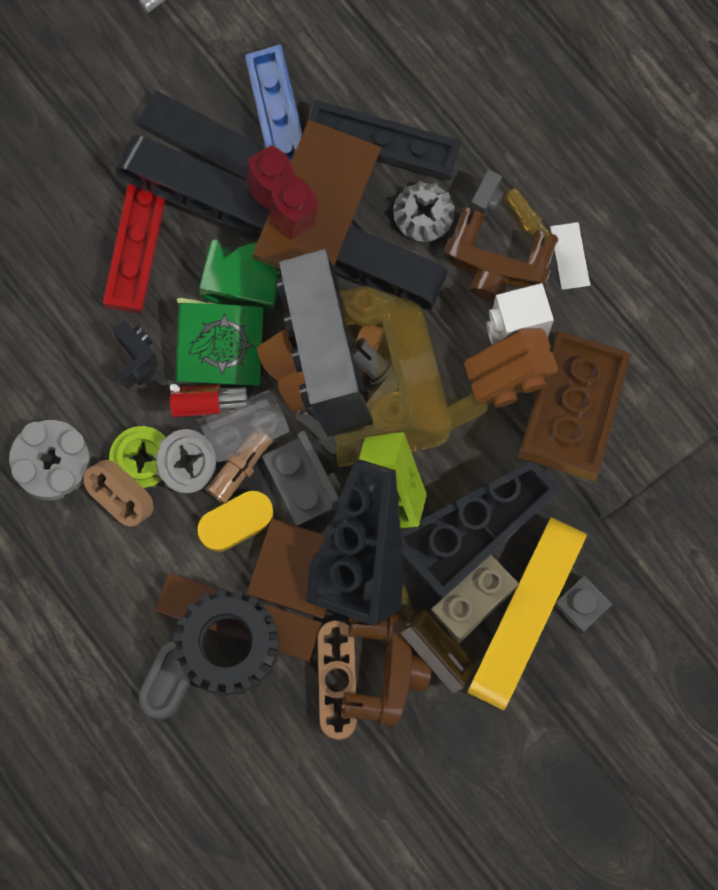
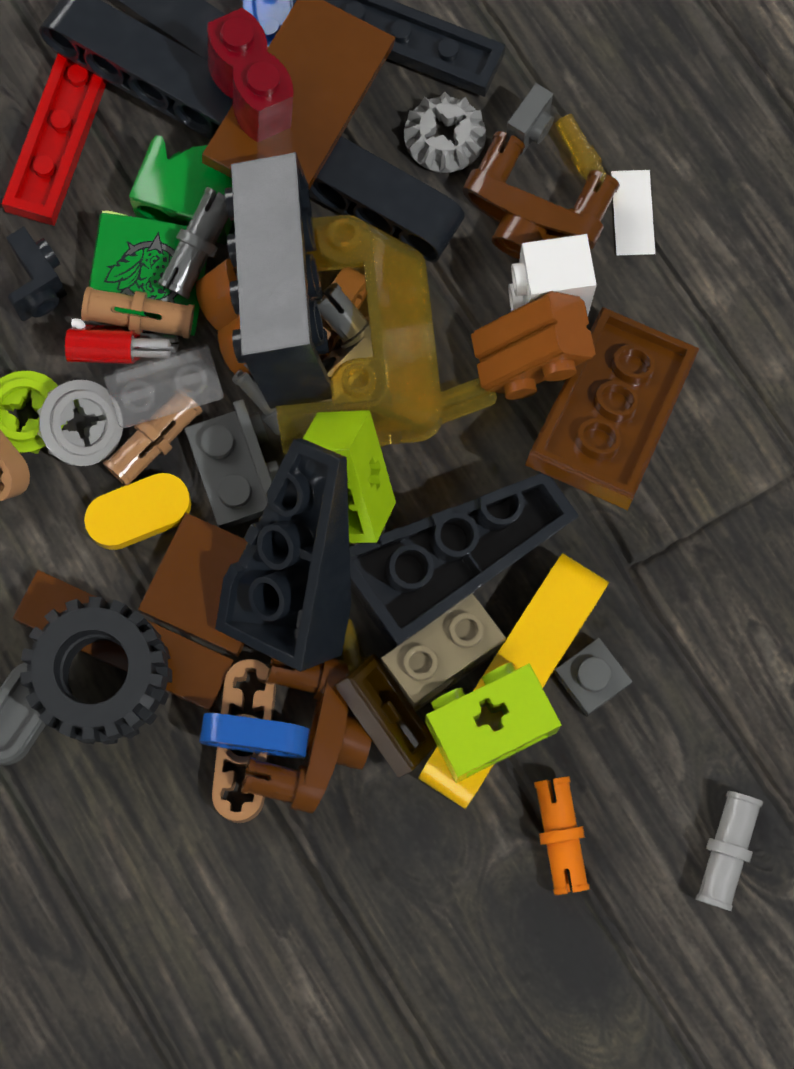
camera: 10 degrees right, 0 degrees up
none -> medium nougat pin [81,287,195,339]
none -> dark grey pin [158,187,229,299]
none -> blue beam [199,713,310,758]
none -> lime brick [425,662,562,783]
none -> orange pin [534,776,590,895]
none -> light grey pin [695,791,763,911]

